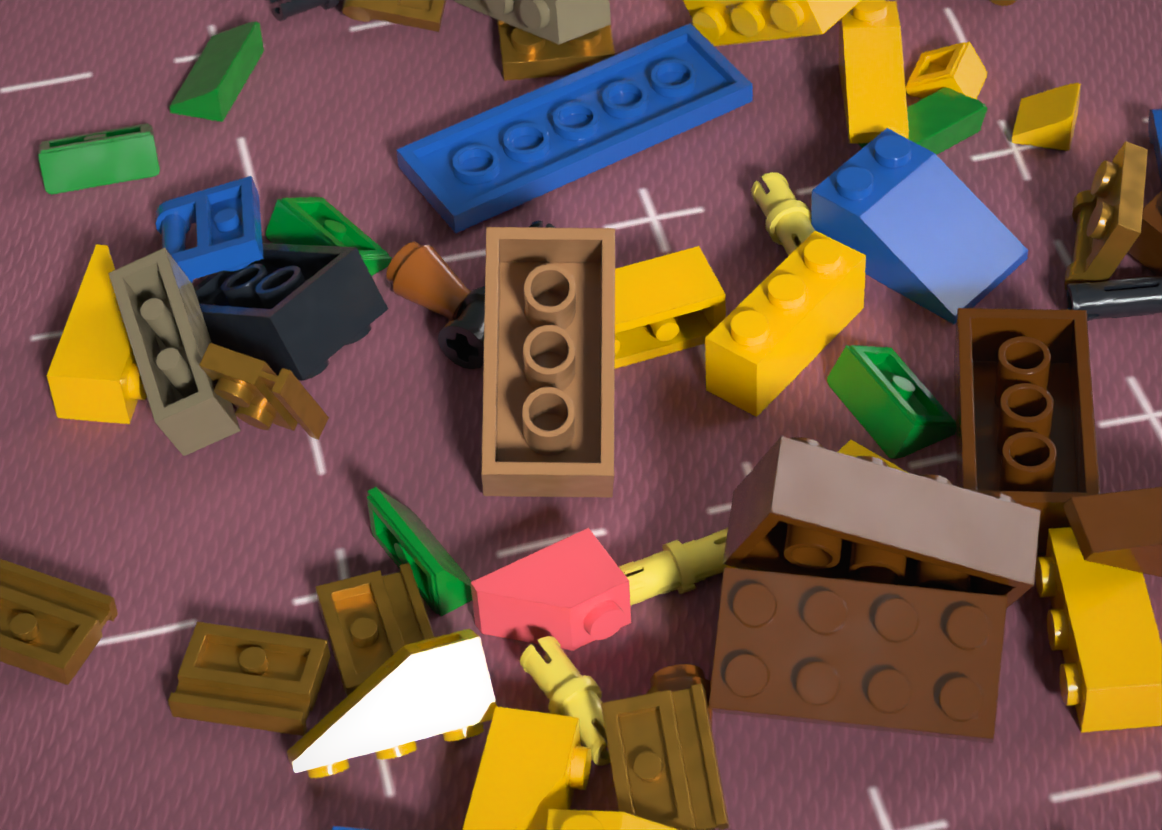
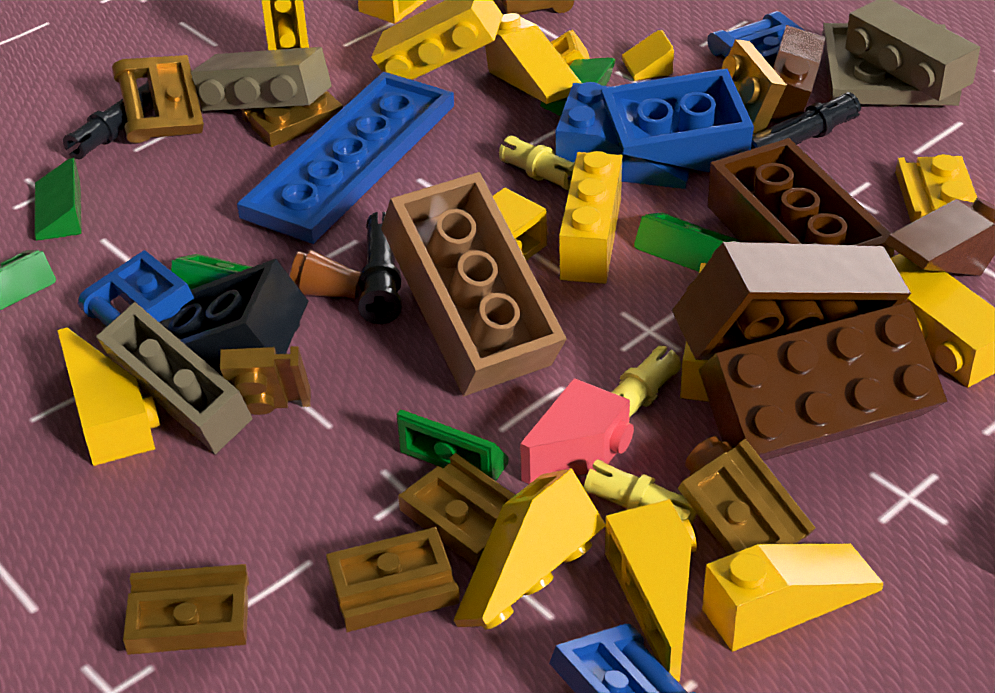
camera: 30 degrees left, 5 degrees down
none -> blue slope [601,68,754,172]

